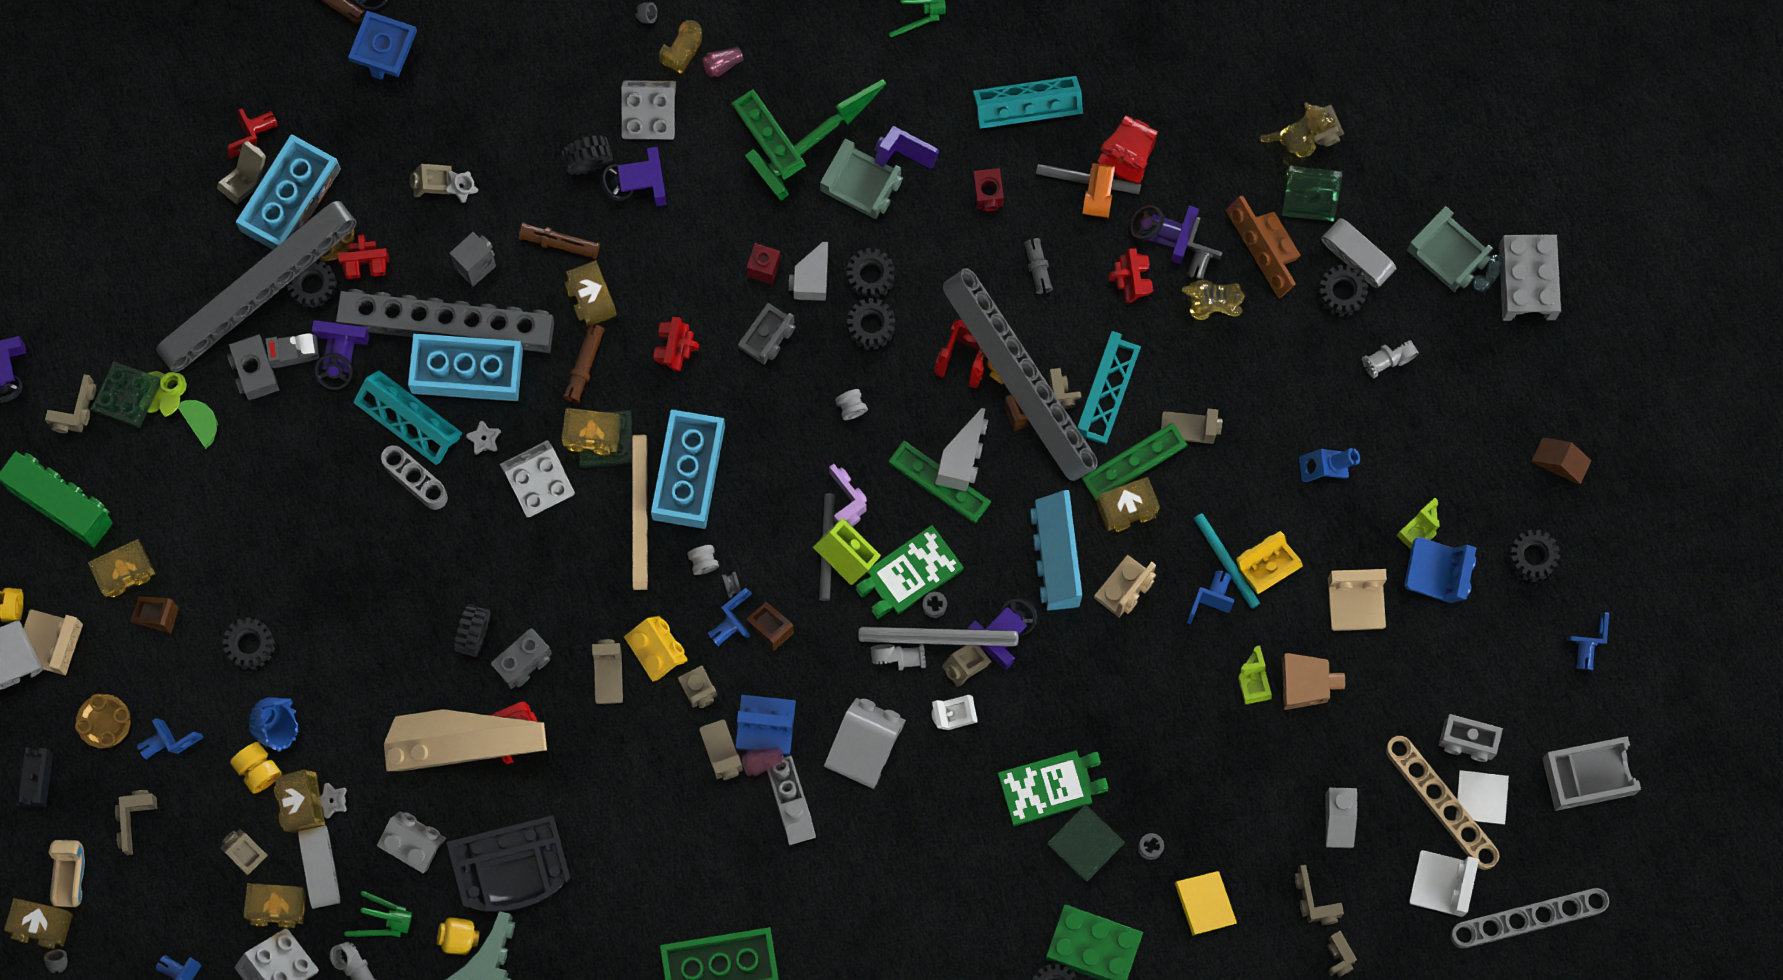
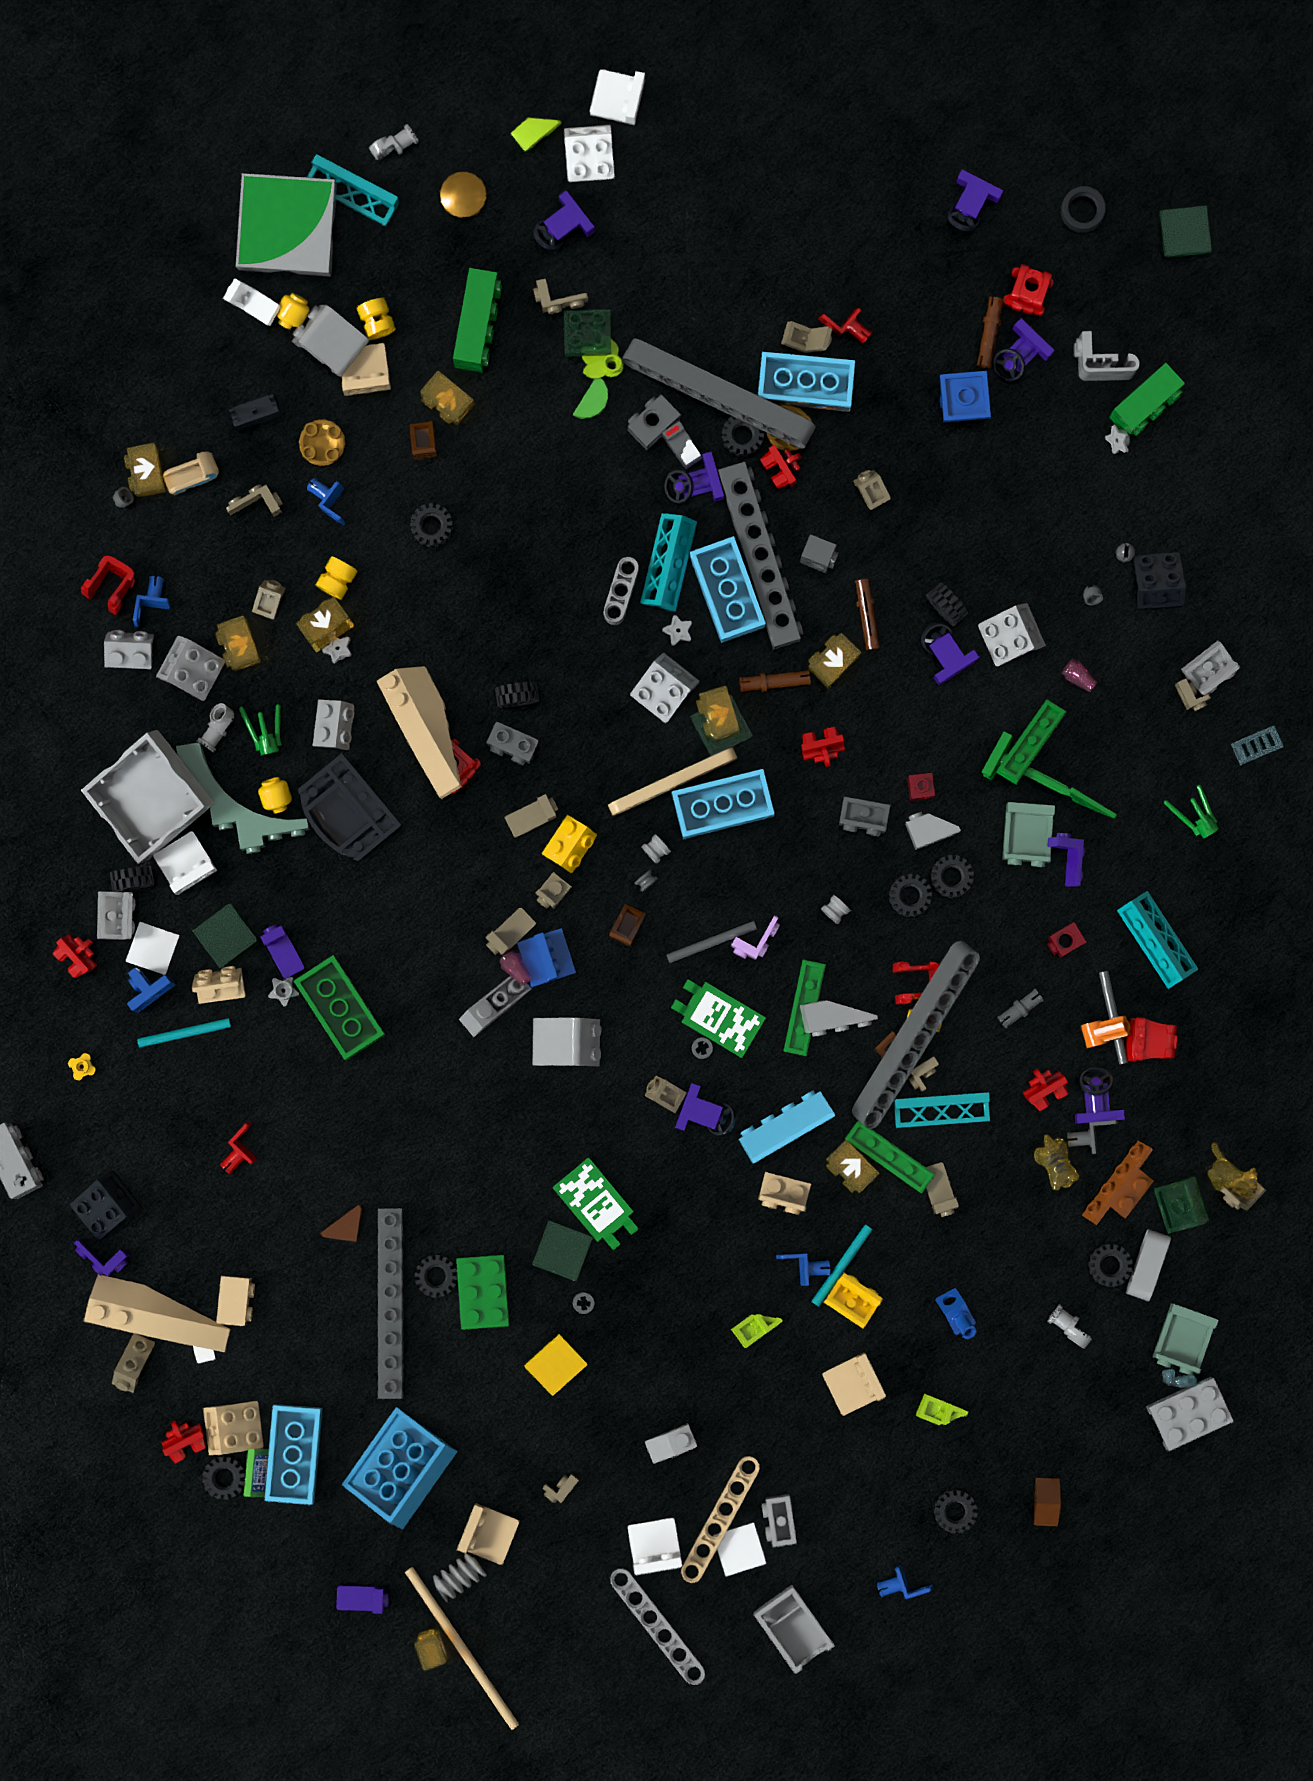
camera: 70 degrees right, 10 degrees up
blue hair [249,697,298,752] -> none
light grey beam [298,826,340,909] -> none
light grey plate [446,171,478,203] -> none
clear yellow leg [659,20,702,74] -> none
blue bracket [708,588,752,646] -> none
lime brick [813,518,881,585] -> none
light grey axle [859,627,1019,646] -> none
light grey connector [871,644,926,670] -> none
white bracket [932,695,977,730] -> none
medium nougat torso [1282,653,1345,710] -> none
dark tan bracket [1294,865,1344,925] -> none
blue bracket [1405,537,1476,603] -> none

